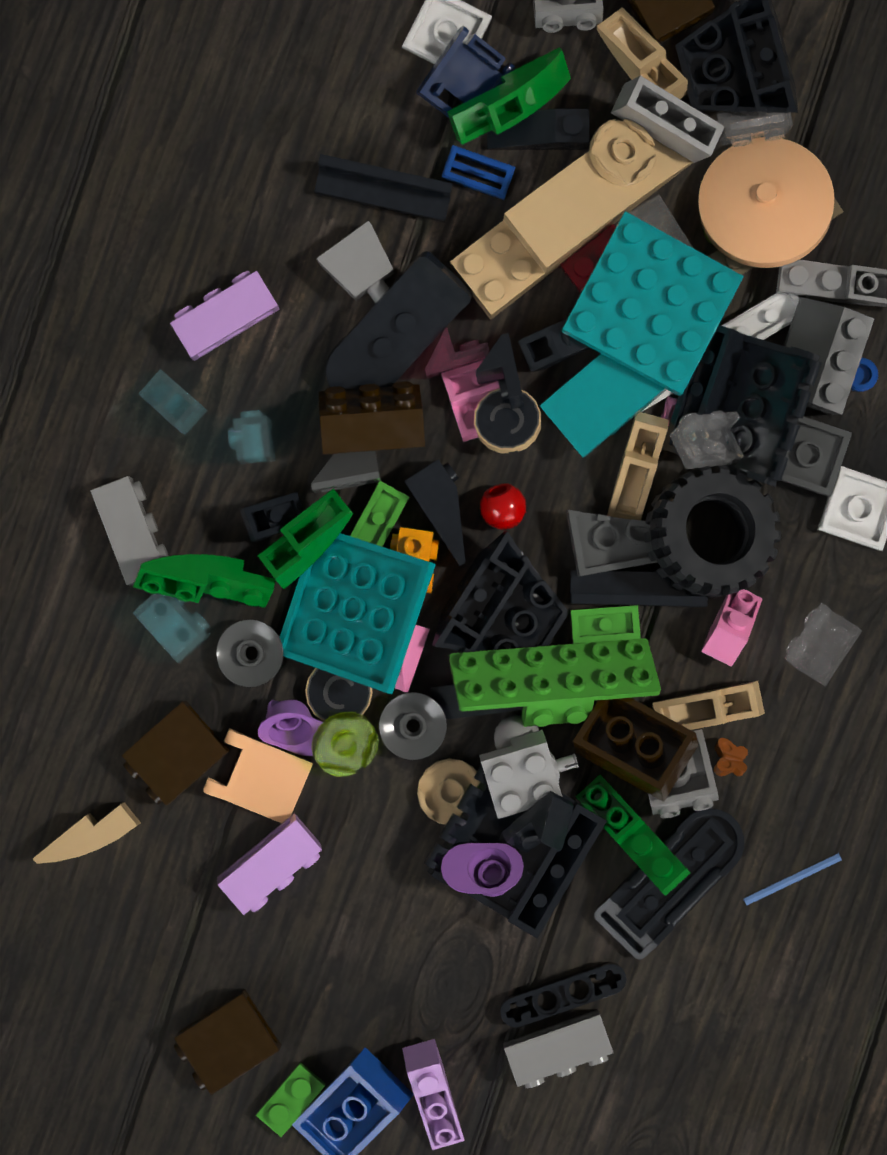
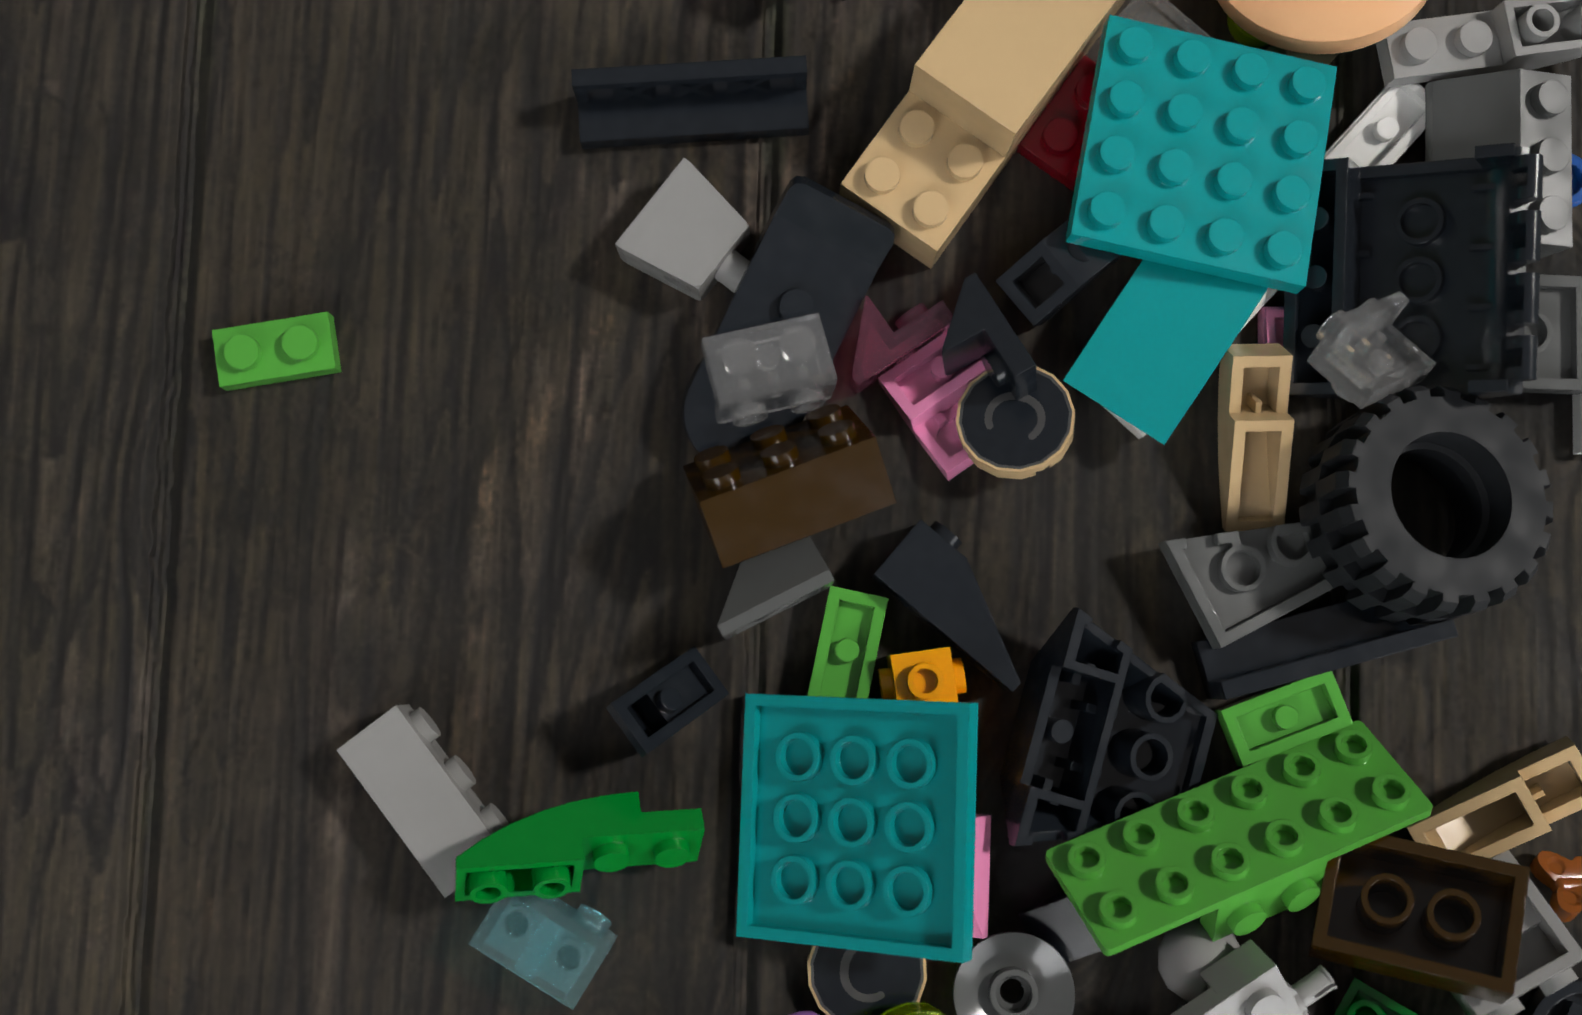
camera: 20 degrees left, 5 degrees down
clear light blue brick [139,369,208,436] -> none
lavender brick [170,271,280,361] -> none
dark grey dish [216,620,283,687] -> none
clear light blue brick [228,410,276,464] -> none
green slope [258,489,353,589] -> none
blue tile [441,145,515,200] -> none
red piece [480,483,526,530] -> none
bright pink slope [701,589,763,667] -> none
none -> bright green plate [212,311,341,391]
none -> clear bracket [701,313,838,427]

